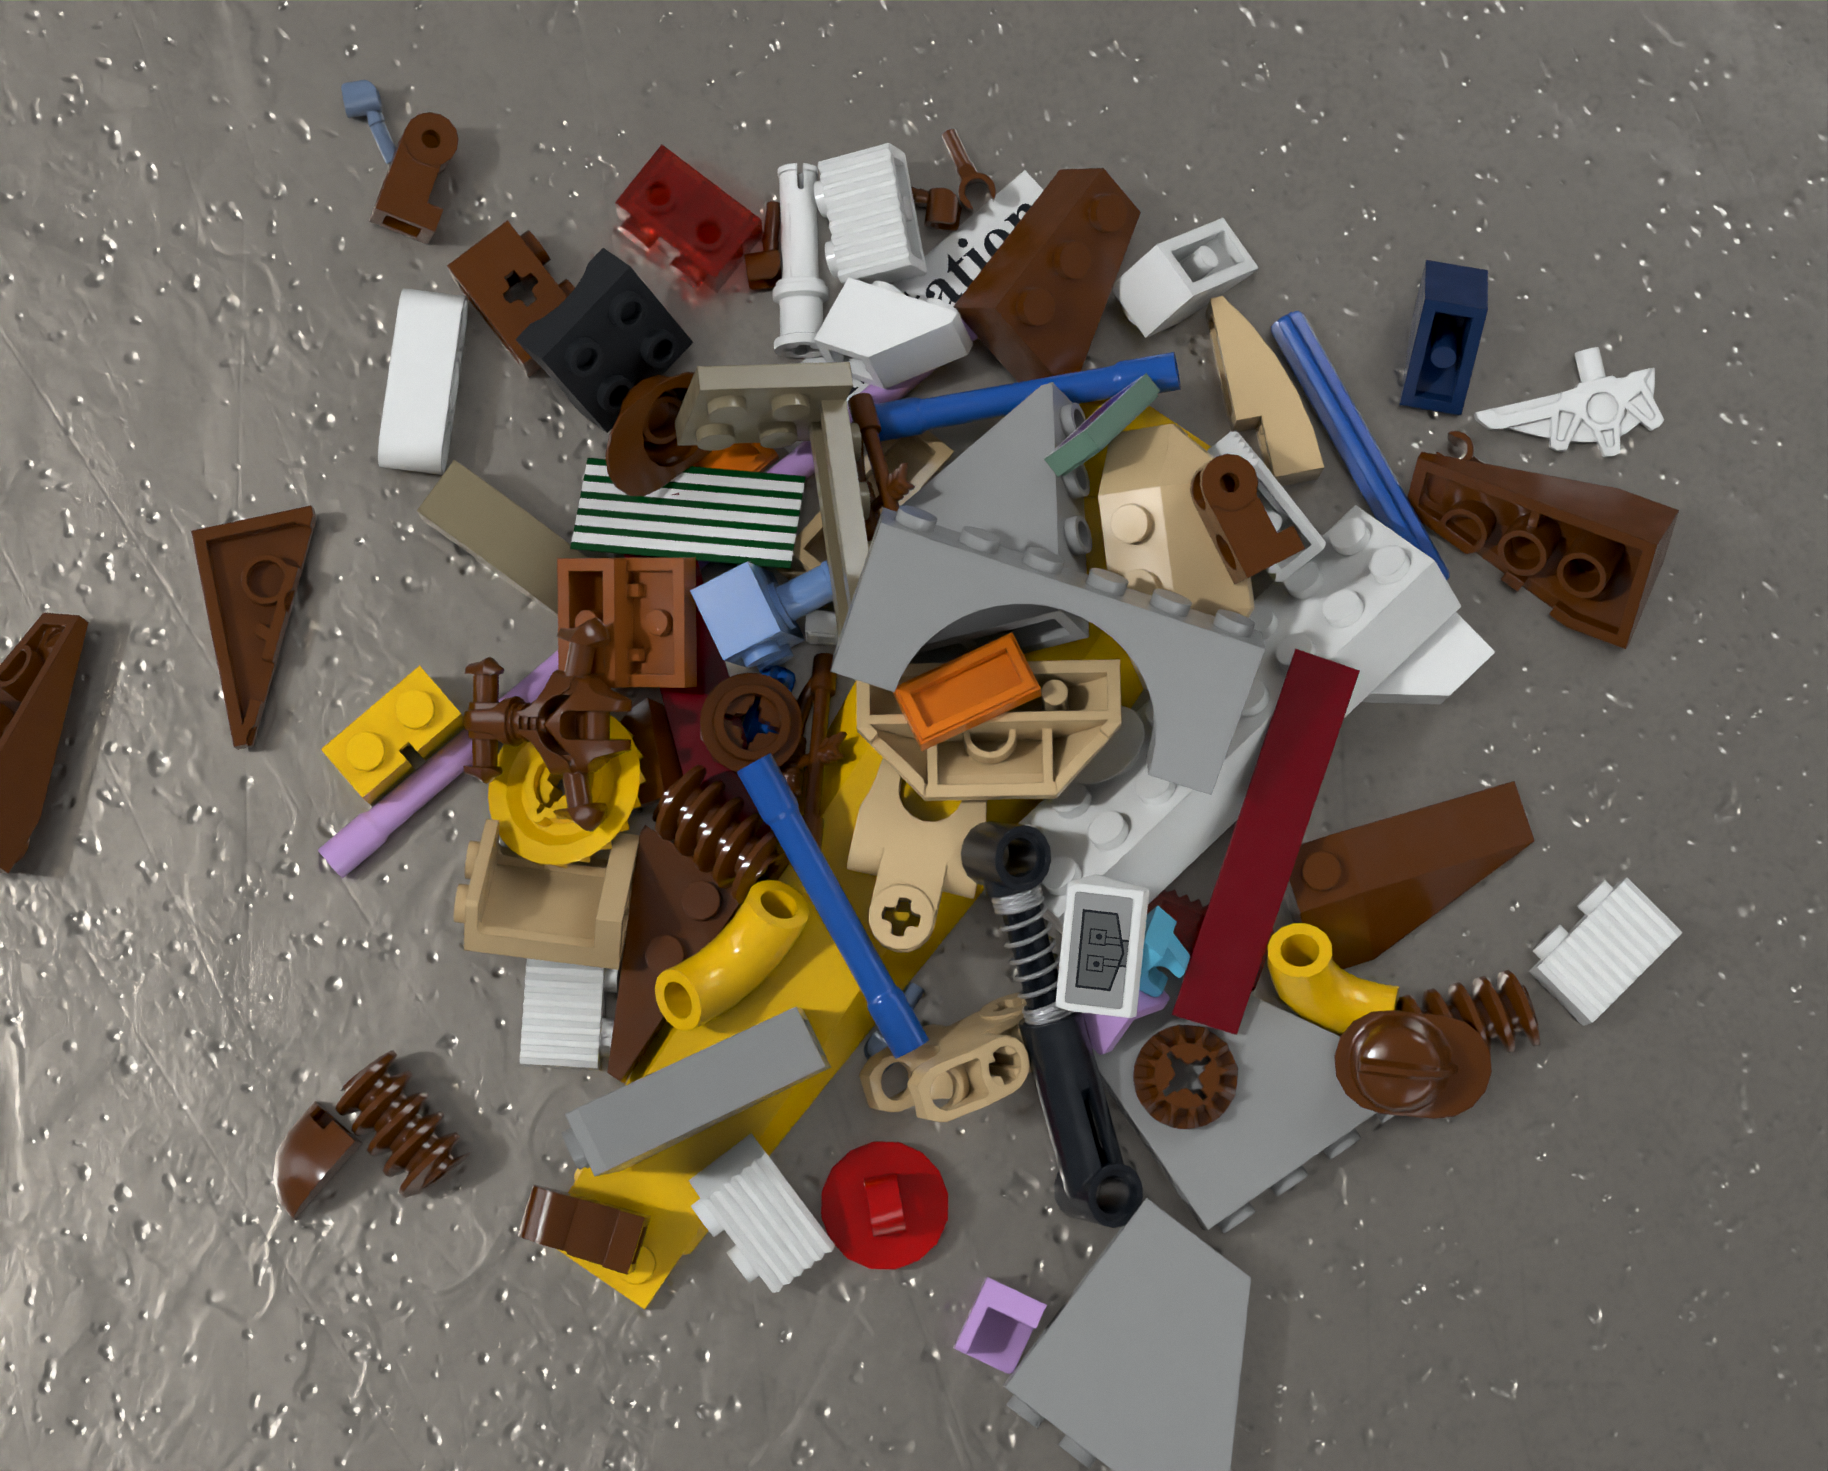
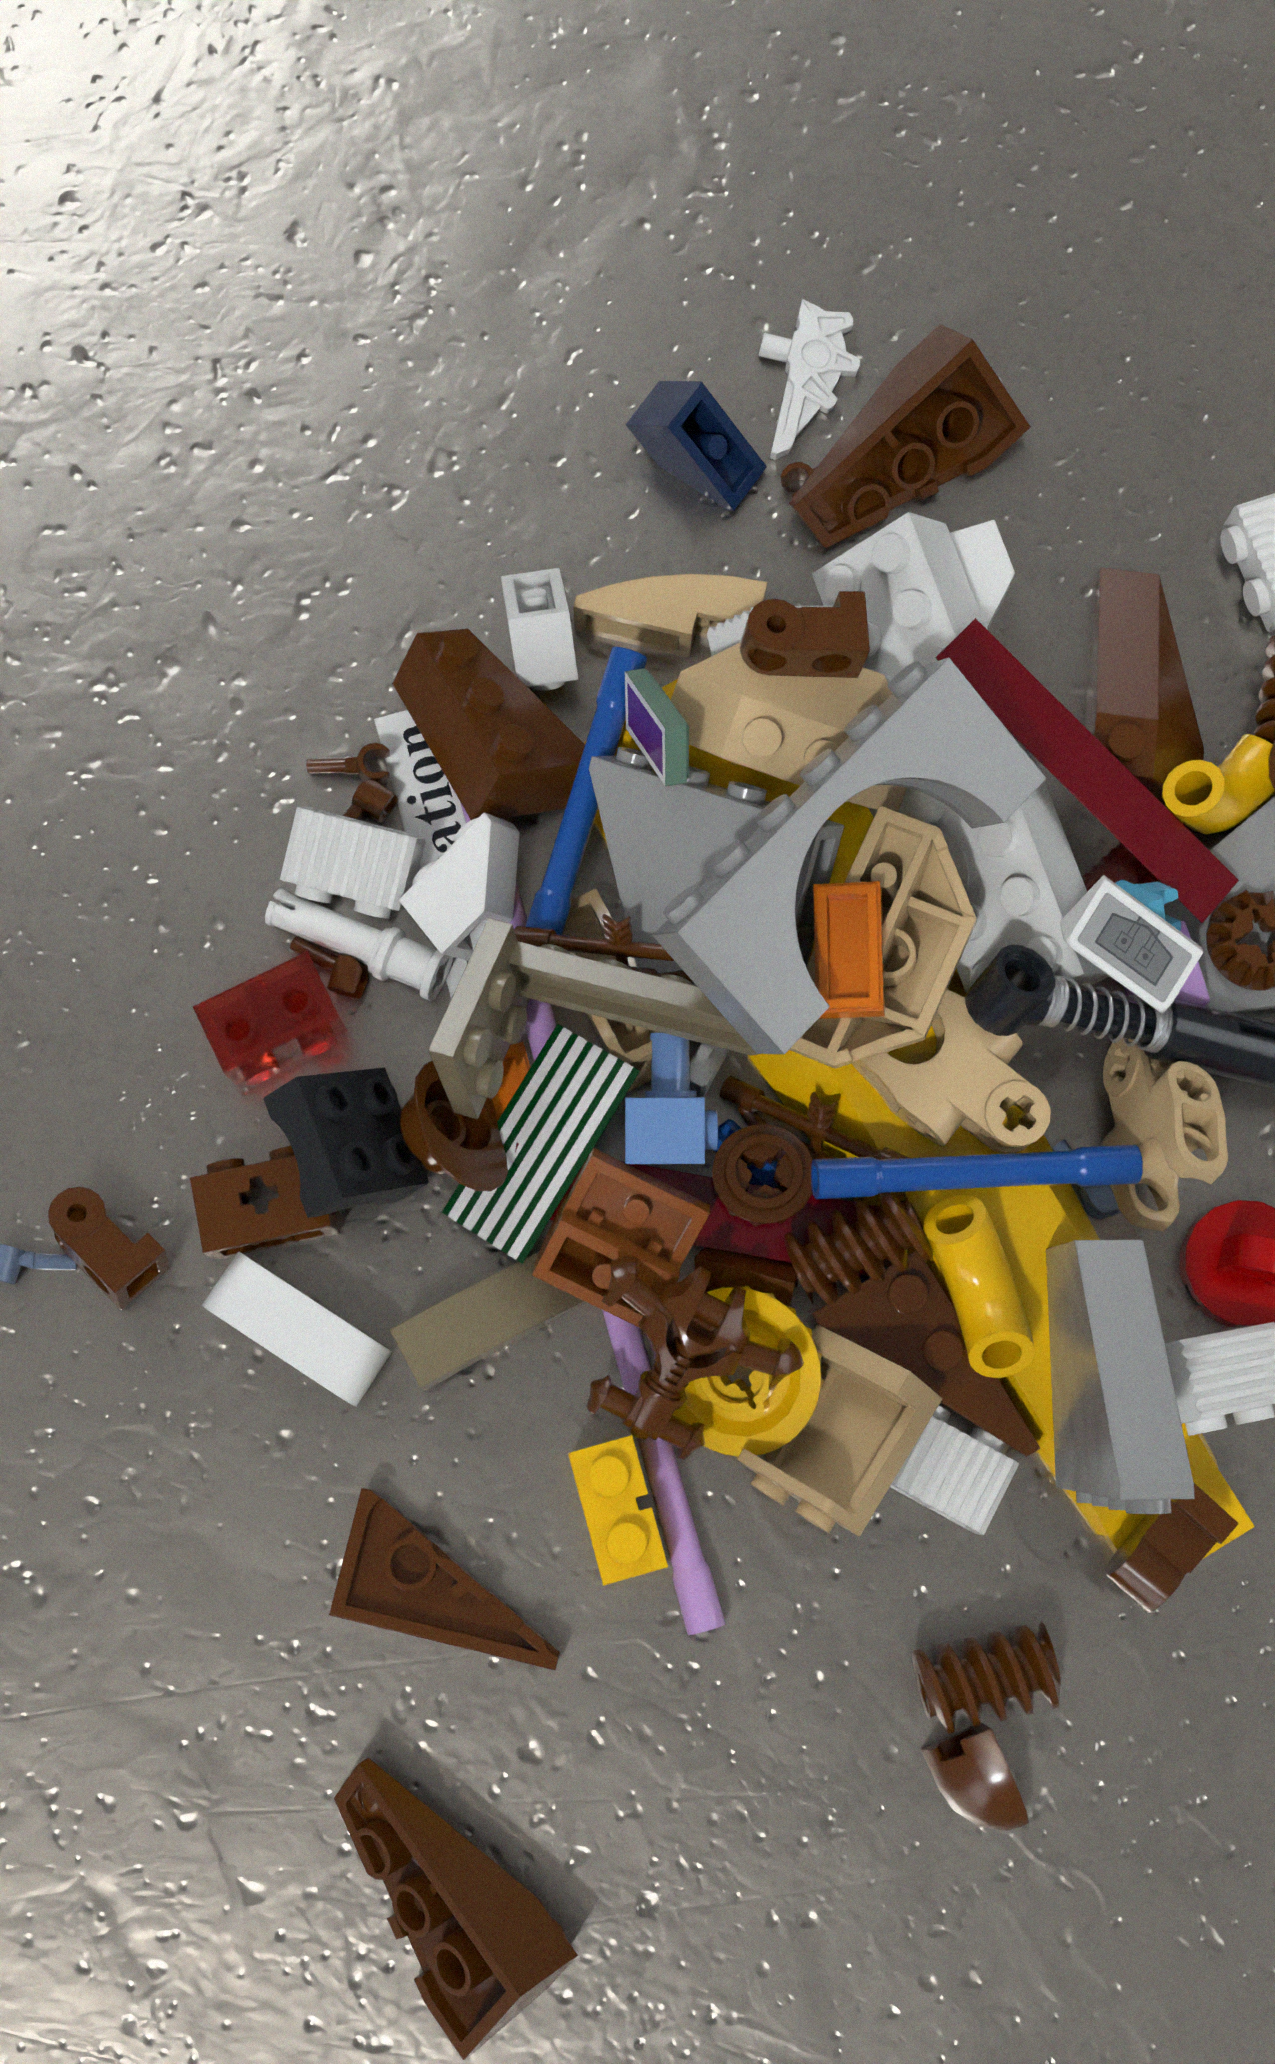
camera: 60 degrees left, 5 degrees down
blue axle [1271,311,1450,580] -> none

